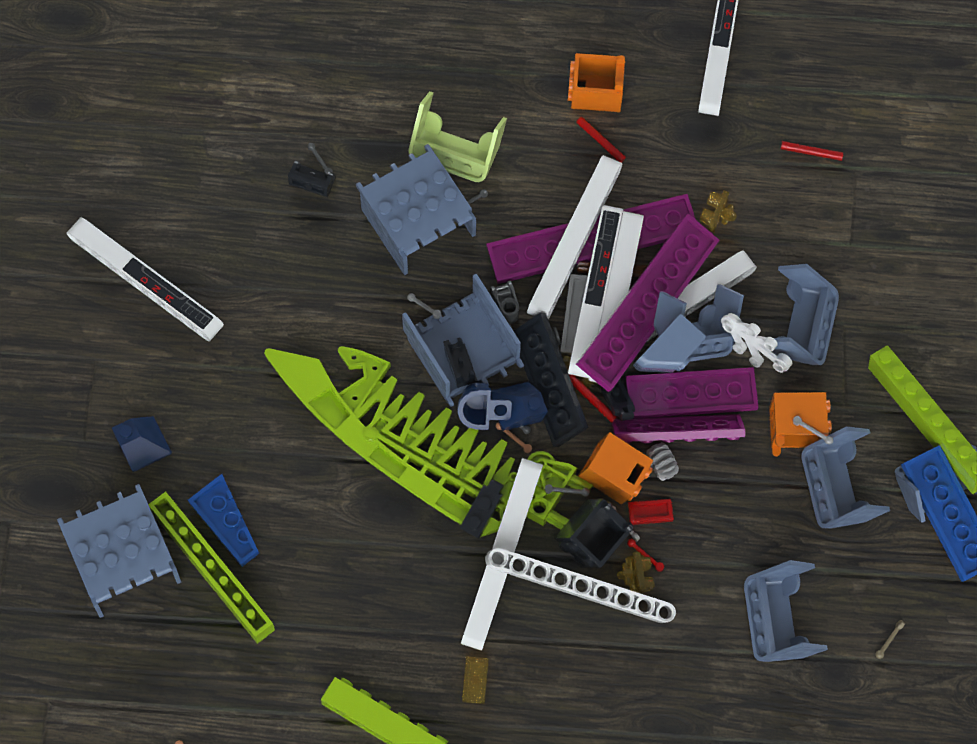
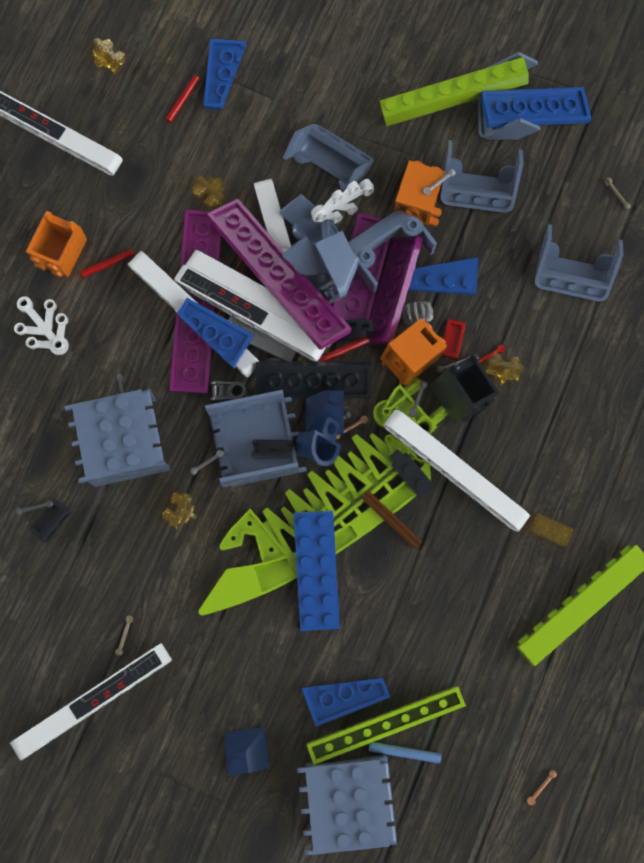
camera: 70 degrees left, 10 degrees up
yellowish green windscreen [408,92,507,182] -> none
white beam [485,548,676,623] -> none
none -> white plant [14,296,69,355]
none -> clear yellow hips [93,38,125,74]
none -> dark tan hinge [115,615,134,656]
none -> clear yellow hips [162,492,197,528]
none -> blue wing [177,298,254,369]
none -> blue wing [204,39,247,110]
none -> blue plate [294,510,340,631]
none -> sand blue windscreen [348,210,437,294]
none -> reddish brown axle [361,491,422,549]
none -> medium blue piece [368,742,441,764]
none -> blue wing [408,257,478,295]

